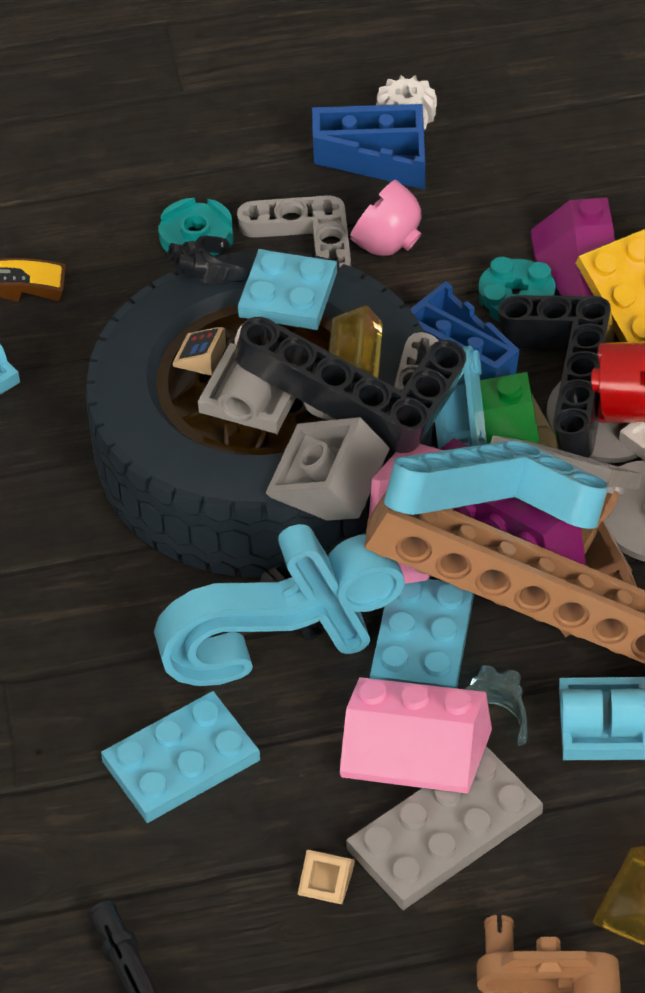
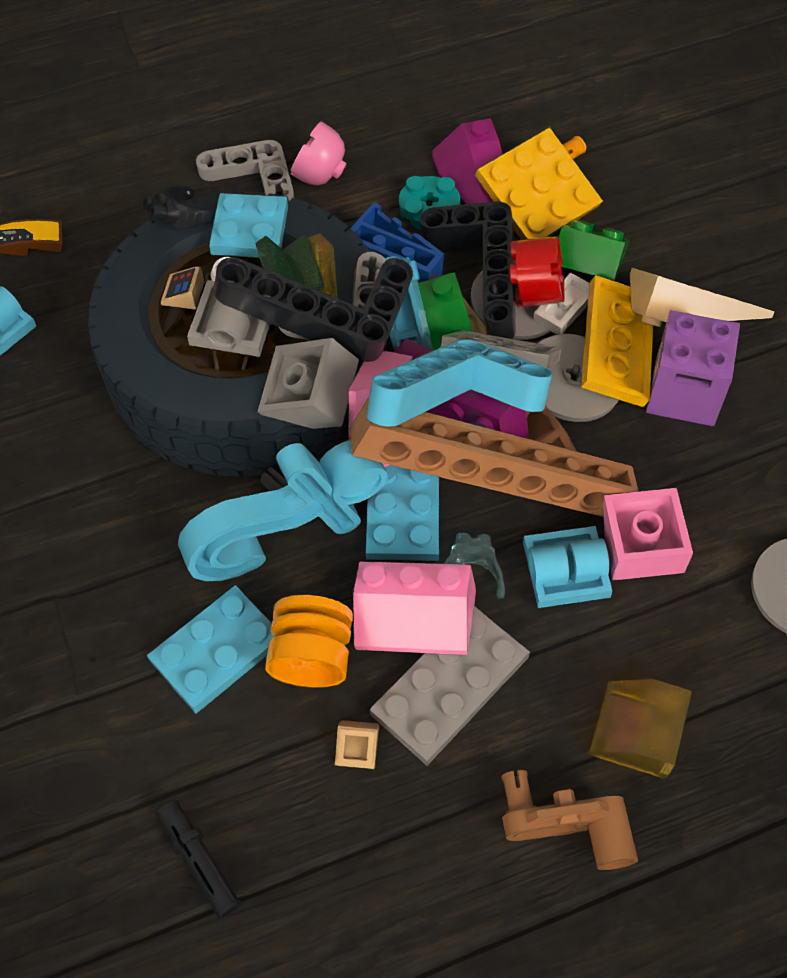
camera: 10 degrees left, 10 degrees up
teal plate [158,198,233,256] -> none
blue wedge [312,104,425,190] -> none
white gear [376,75,437,130] -> none
none -> clear green panel [255,235,325,291]
none -> light orange wheel [265,595,353,688]

